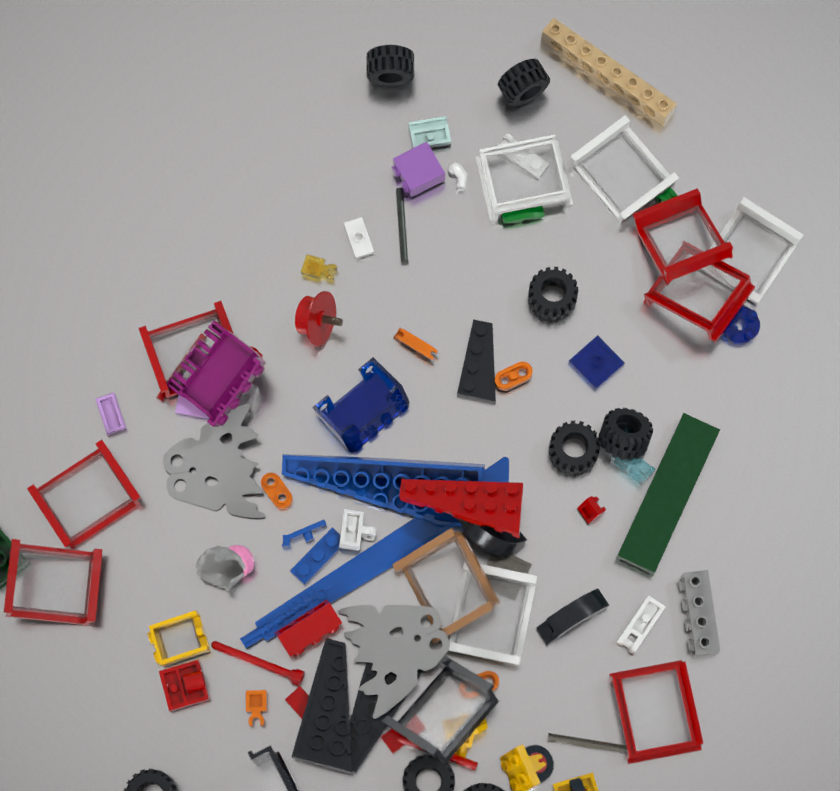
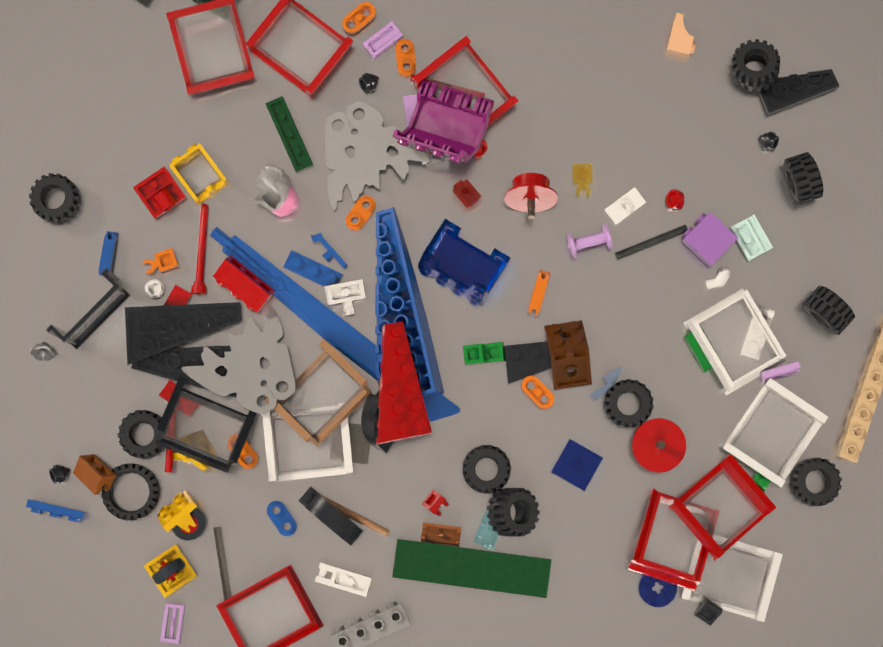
camera: 70 degrees right, 10 degrees up
none -> blue piece [99,231,118,276]
none -> white plate [145,279,164,298]
none -> dark green tile [265,96,313,173]
none -> blue plate [267,501,297,536]
none -> medium nougat piece [322,495,390,537]
none -> orange plate [342,2,376,34]
none -> black plate [359,73,379,92]
none -> orange plate [395,39,416,77]
none -> dark orange hinge [421,522,462,547]
none -> clear red brick [452,179,482,211]
none -> green slope [463,342,506,365]
none -> reddish brown bracket [544,320,592,390]
none -> lavender hose [567,224,613,258]
none -> sand blue slope [590,367,622,401]
none -> red piece [632,418,686,472]
none -> light nougat arch [666,13,696,58]
none -> red tile [666,189,685,209]
none -> black plate [695,598,723,626]
none -> black tyre [732,39,780,92]
none -> black wing [758,69,839,115]
none -> black plate [759,132,779,151]
none -> lavender tile [760,361,801,383]
none -> black tyre [790,457,842,506]

